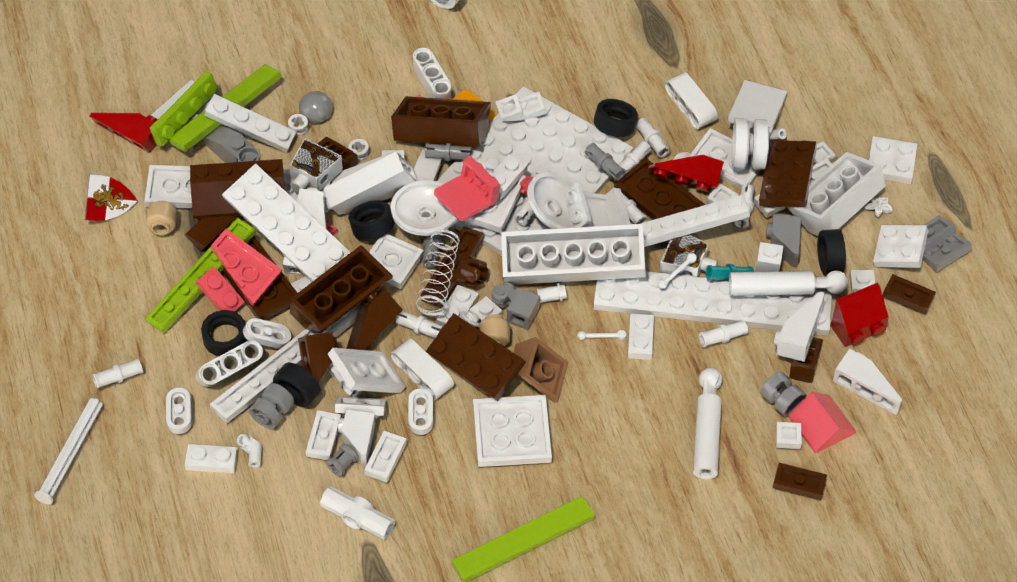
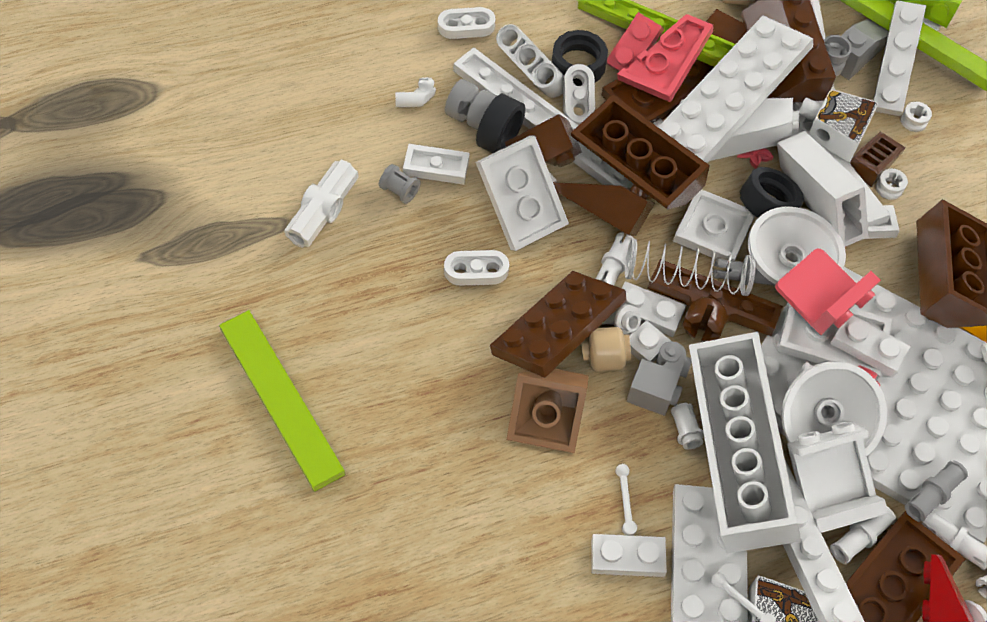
camera: 85 degrees right, 5 degrees up
white plate [185,444,238,473] -> none
light grey hair [299,91,333,124] -> none
white plate [335,396,386,418] -> none
white slope [338,409,376,467] -> none
white plate [364,431,407,483] -> none
white beam [390,339,454,400] -> none
white slope [414,149,444,181] -> none
light grey pin [425,143,472,161] -> none
white plate [473,395,552,467] -> none

